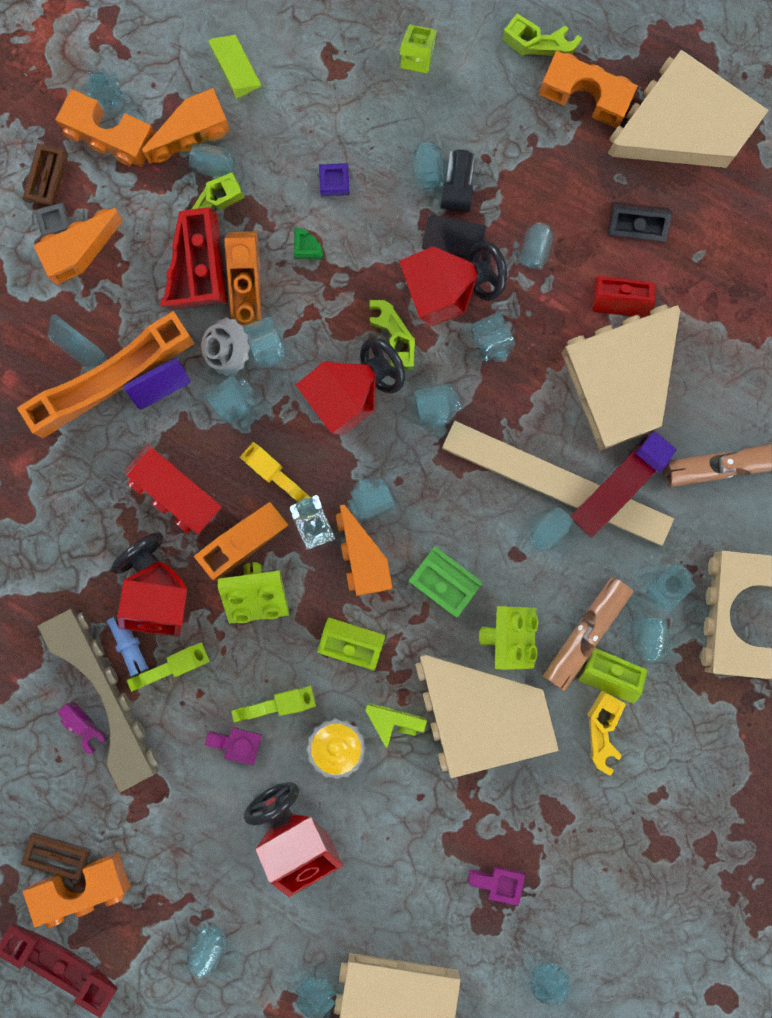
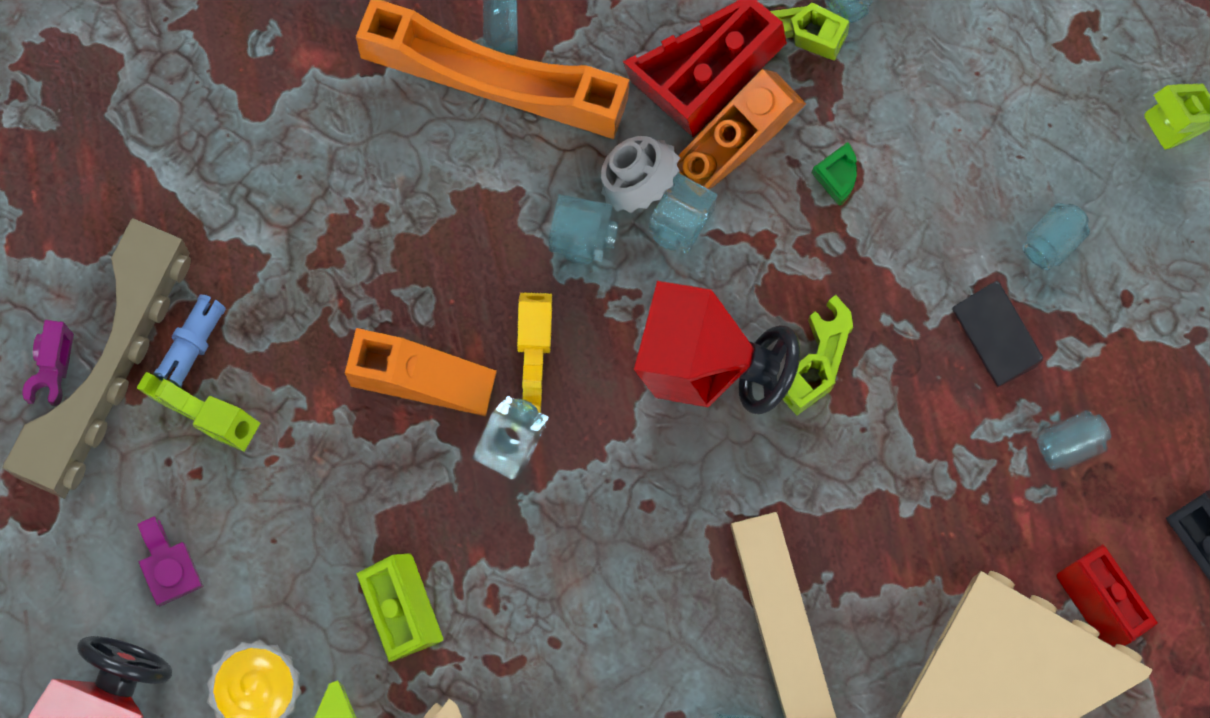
camera: 50 degrees right, 10 degrees down
red piece [111,532,187,637] -> none
dark purple slope [124,358,191,410] -> none
red wedge [124,443,222,534] -> none
lime plate [218,562,289,624] -> none
lime piece [231,686,316,723] -> none
dark purple tile [319,163,350,197] -> none
orange slope [336,505,393,596] -> none
clear light blue brick [347,478,396,522] -> none
red piece [399,241,507,326] -> none
bright green plate [408,546,483,618] -> none
clear light blue brick [414,384,460,427] -> none
black piece [440,149,475,212] -> none
clear light blue brick [471,311,516,362] -> none

